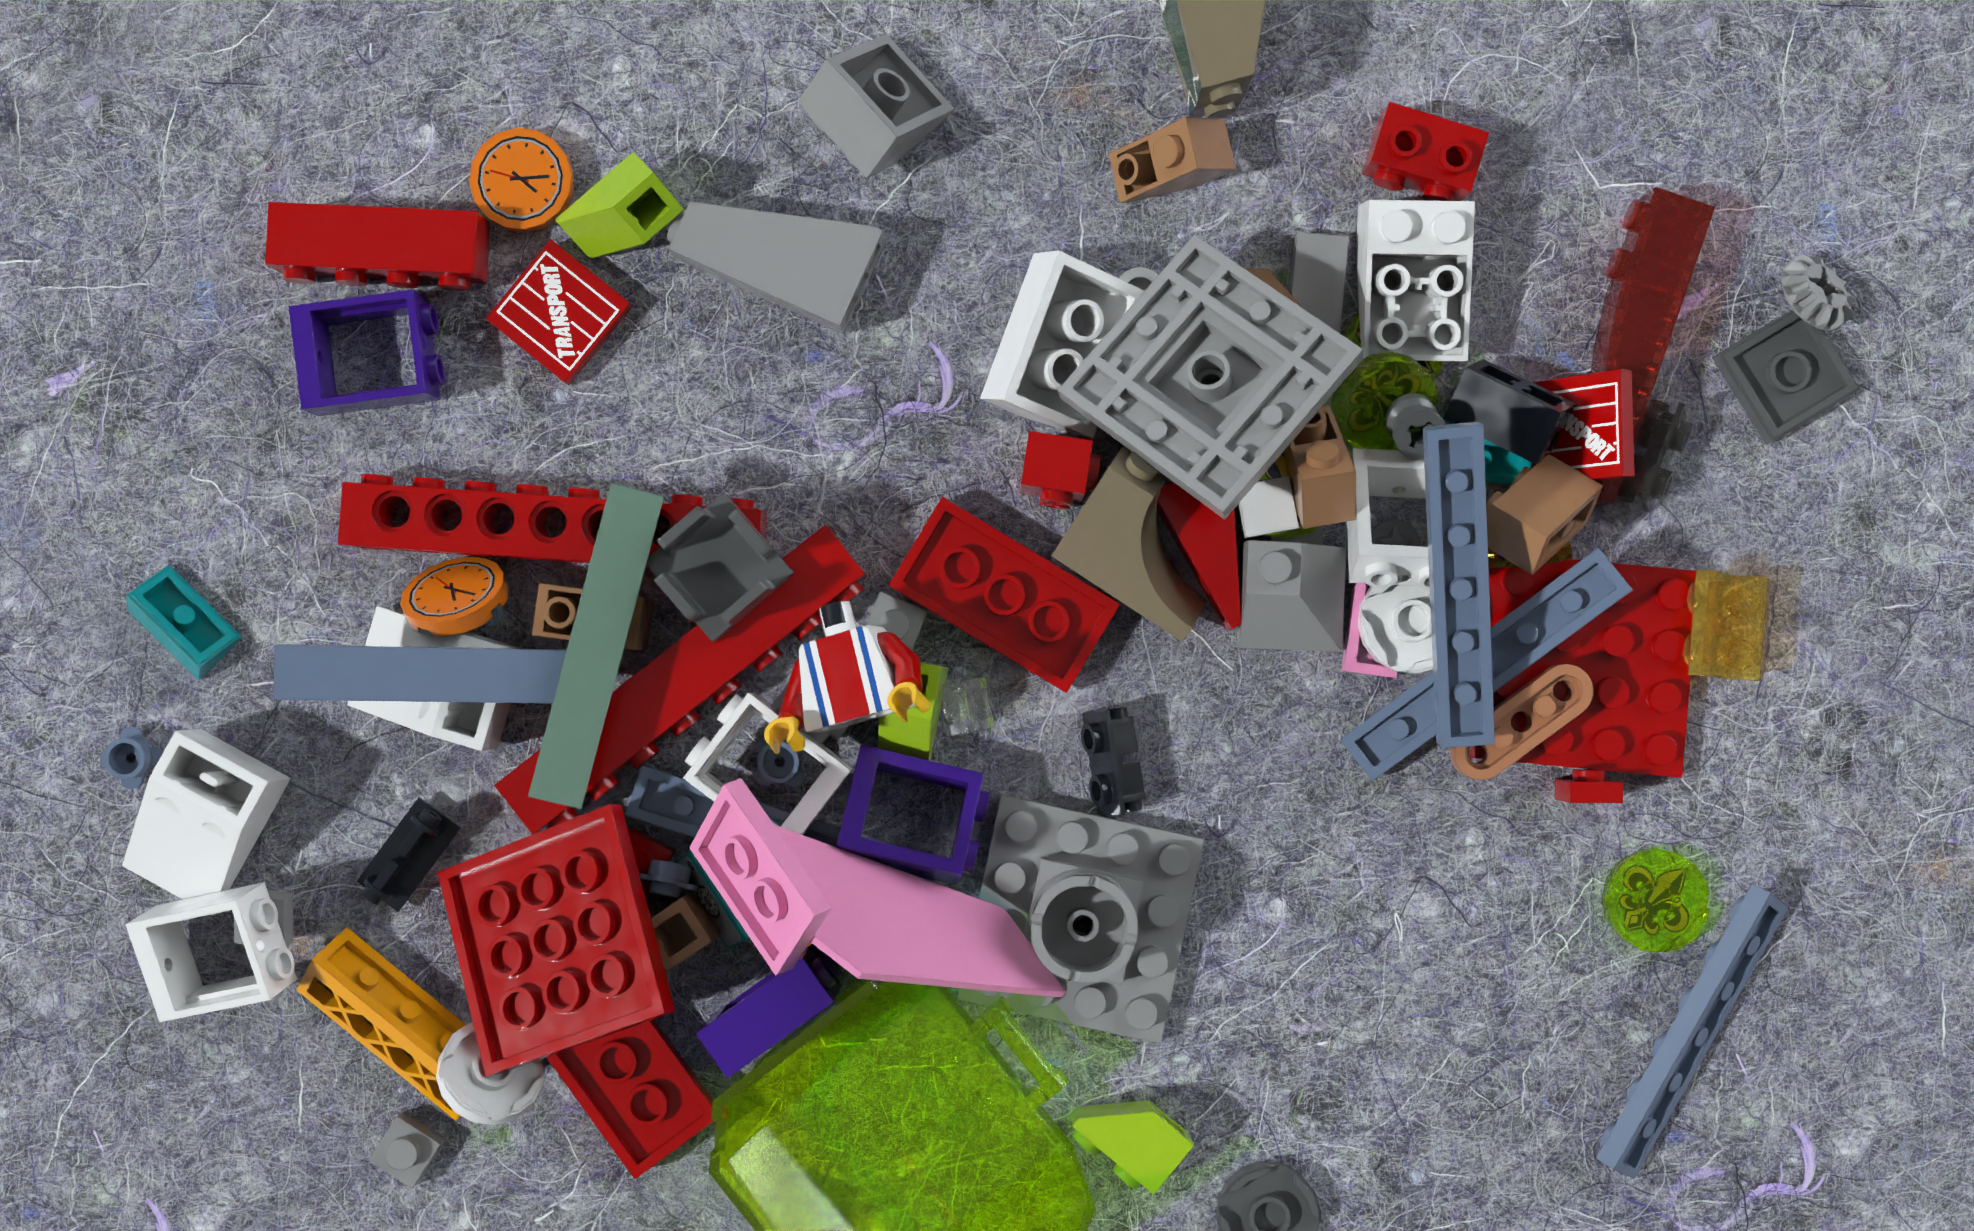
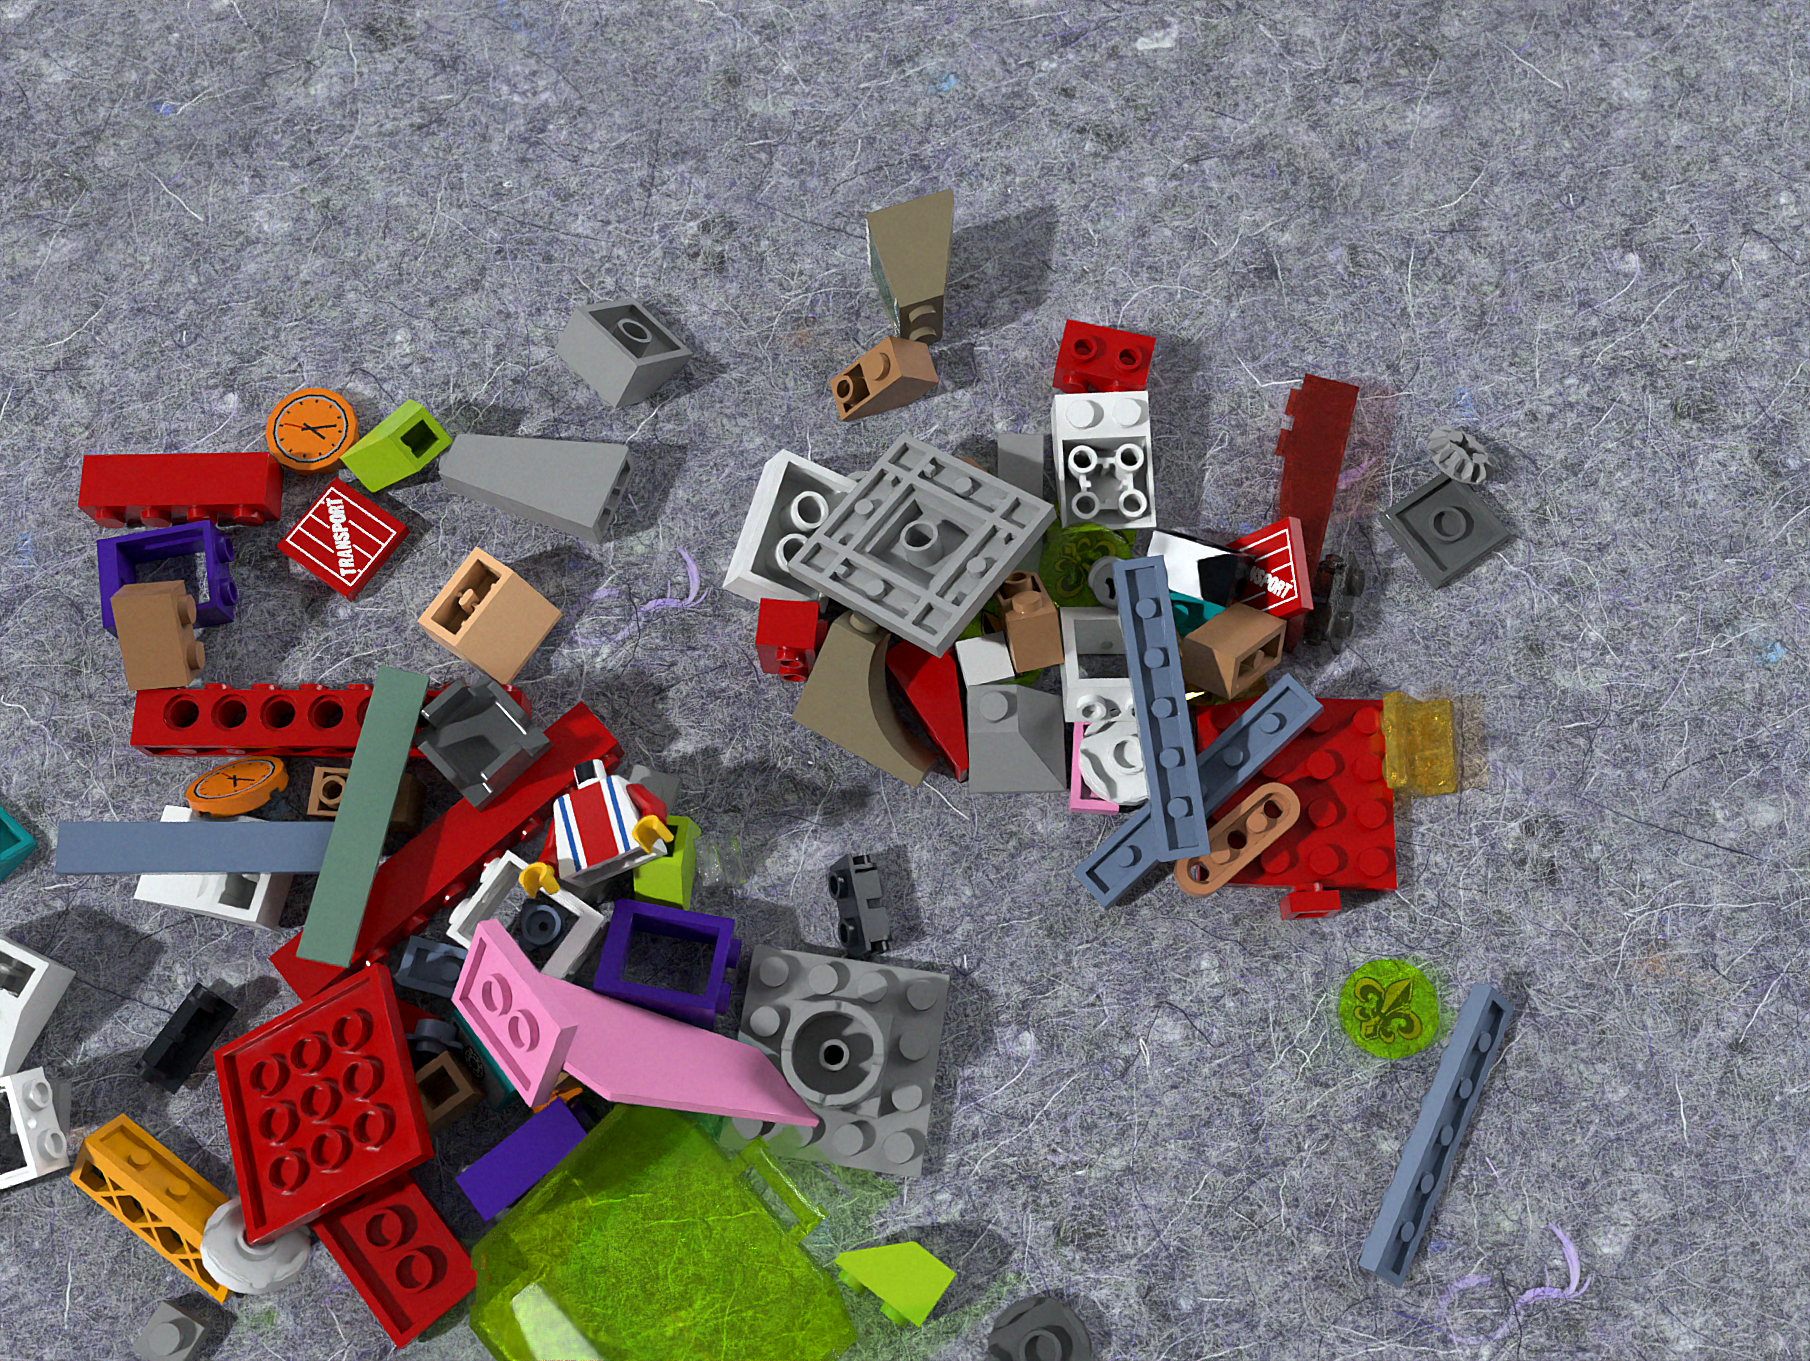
camera: 10 degrees left, 15 degrees down
red plate [888,497,1120,693] -> none
none -> medium nougat brick [110,580,205,691]
none -> light nougat slope [417,546,563,685]

